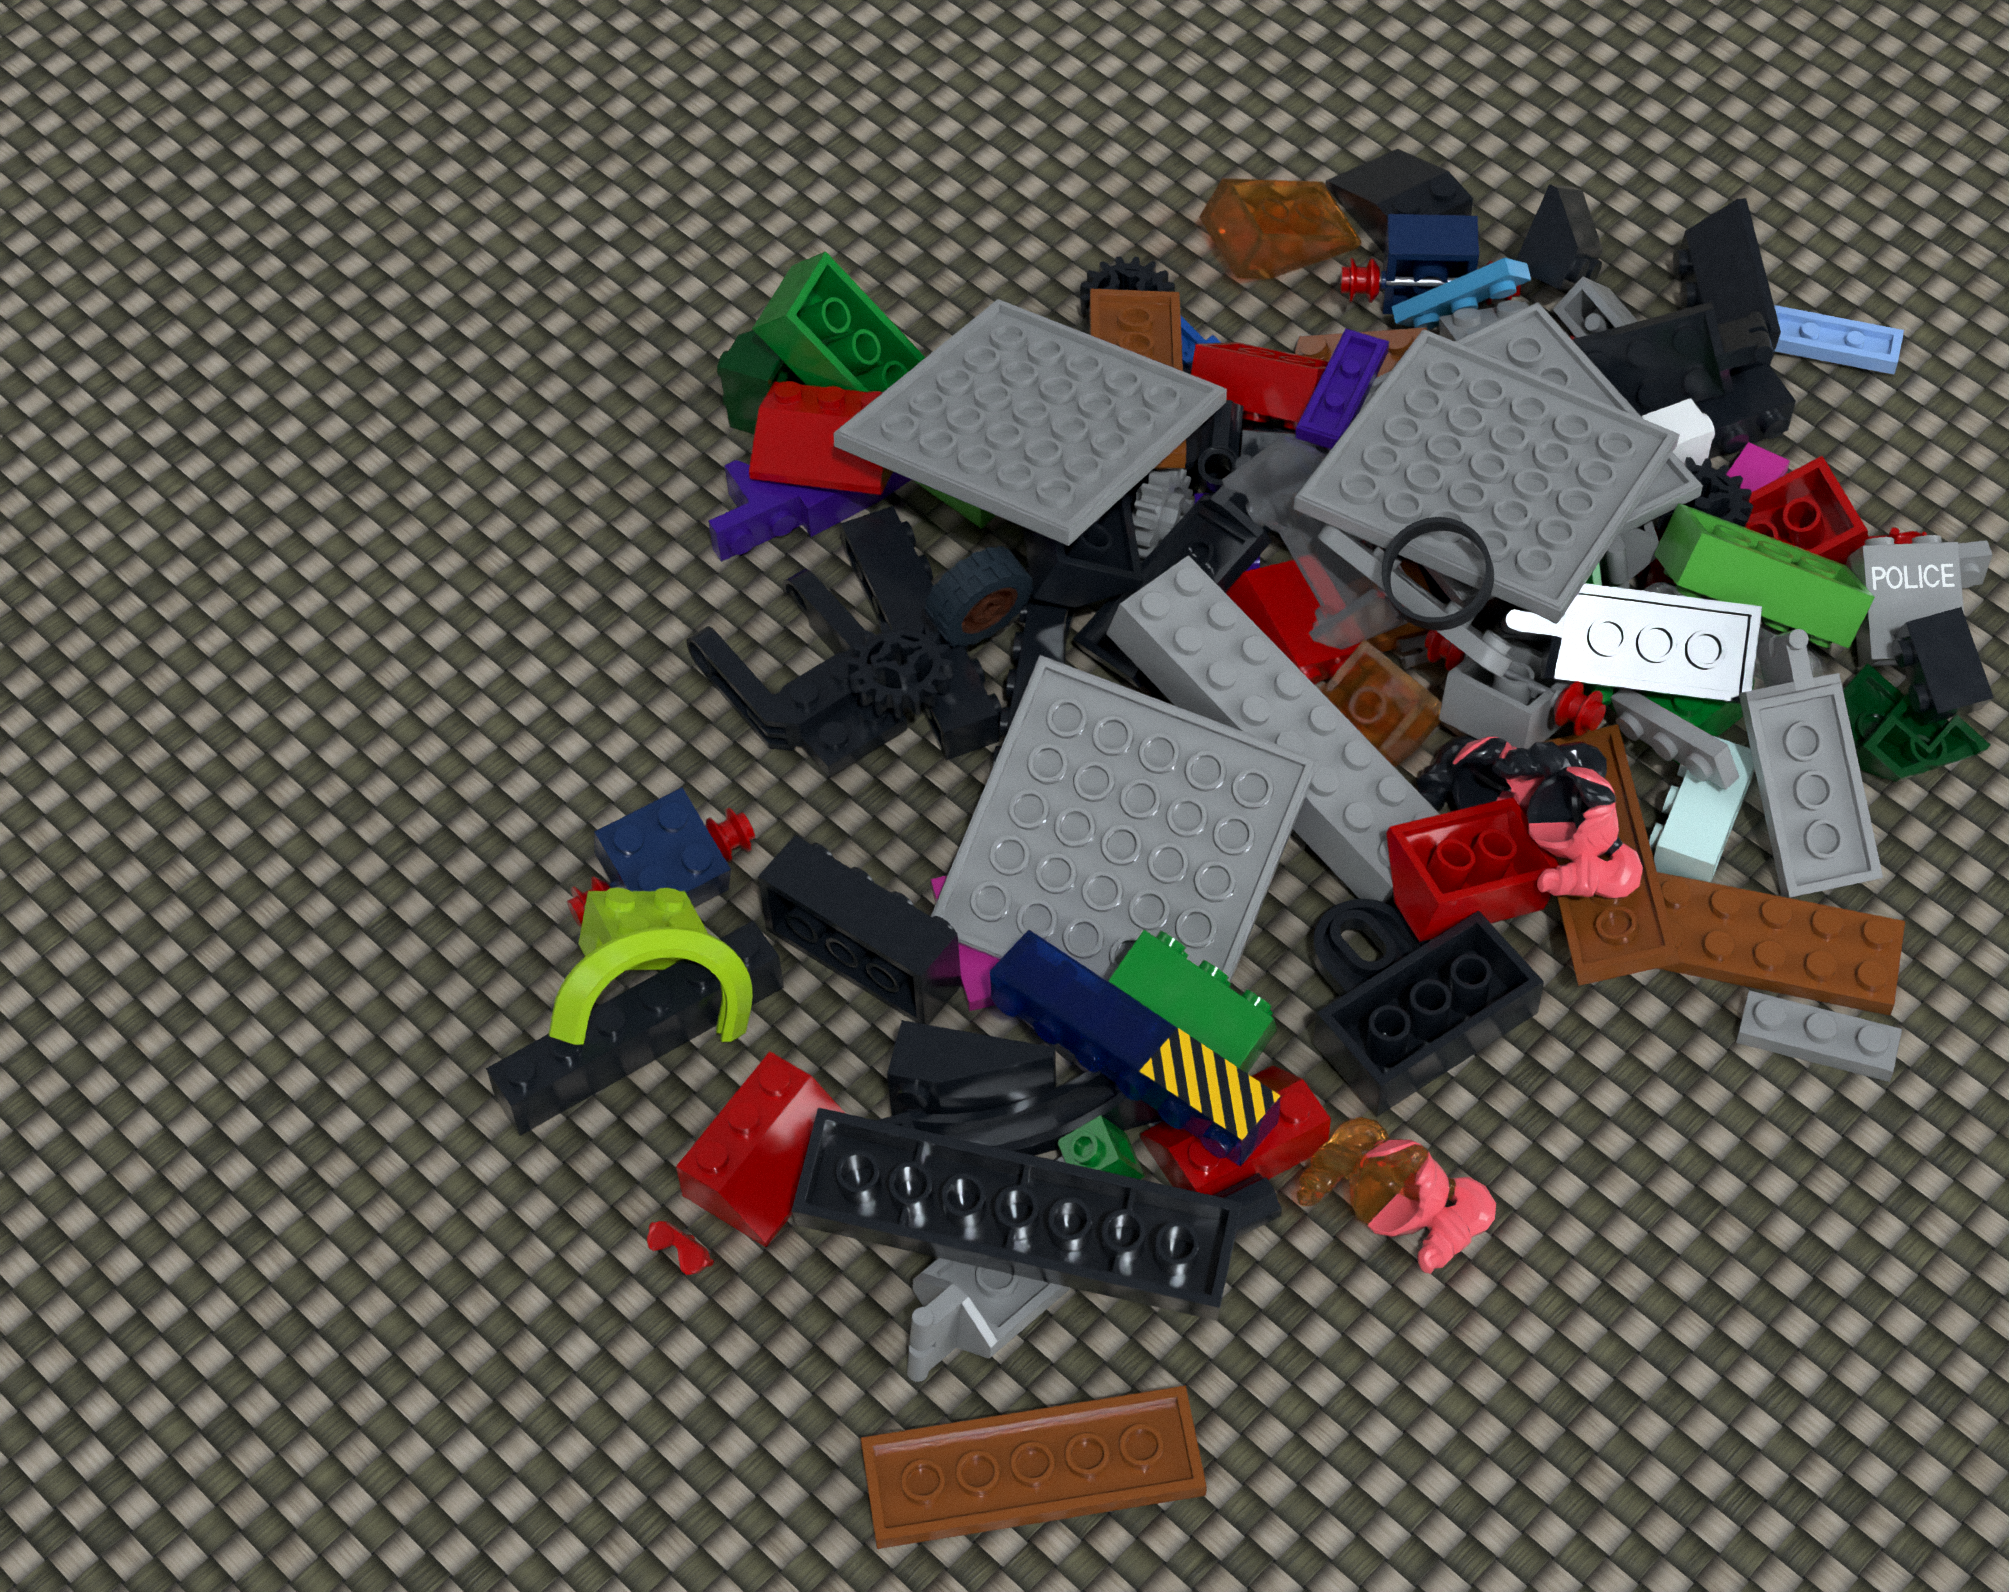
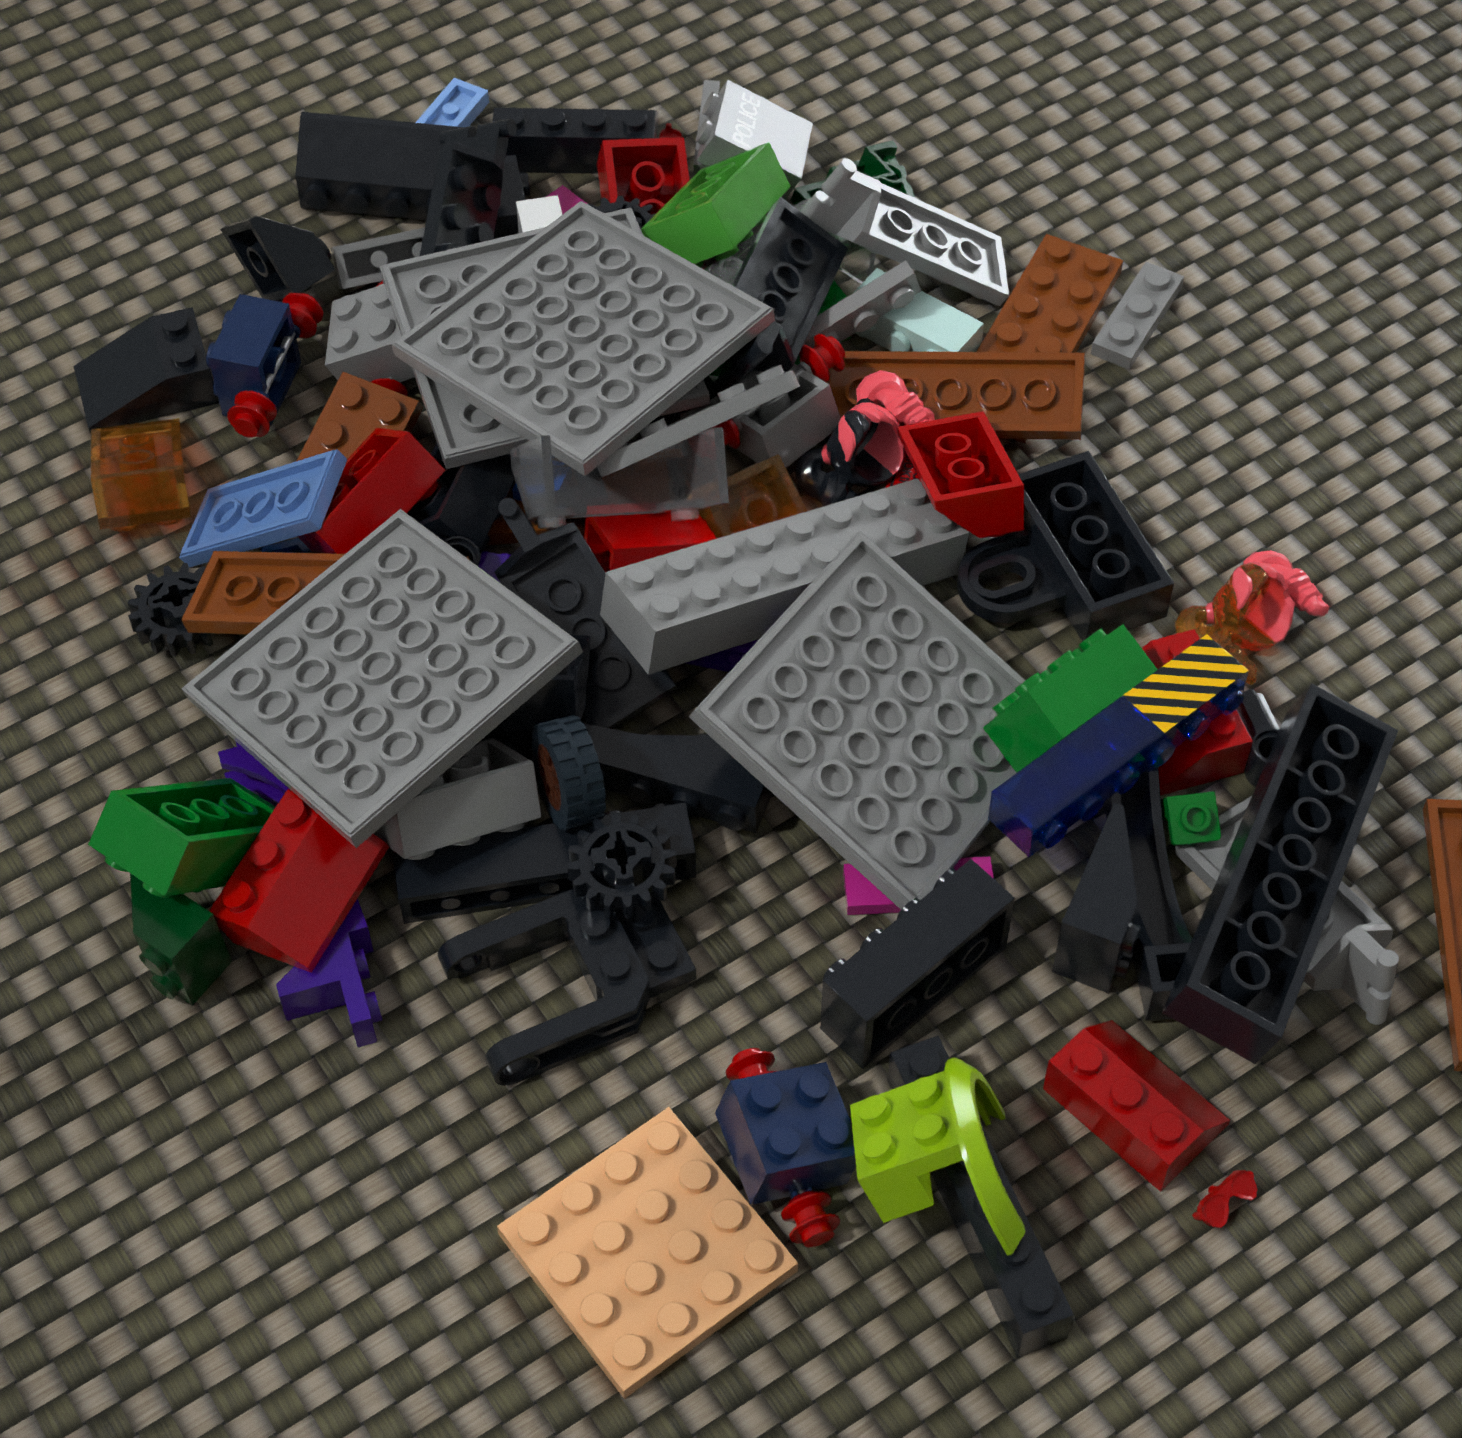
camera: 80 degrees left, 0 degrees up
dark purple tile [1296,328,1389,449] -> none
black tyre [1381,517,1494,630] -> none
dark azure plate [1392,258,1531,330] -> none
hair [1492,741,1643,899] -> none
black brick [1892,607,1994,725] -> none
none -> medium blue tile [179,449,347,567]
none -> light grey brick [373,737,541,860]
none -> black slope [492,107,659,174]
none -> light nougat plate [497,1107,798,1399]

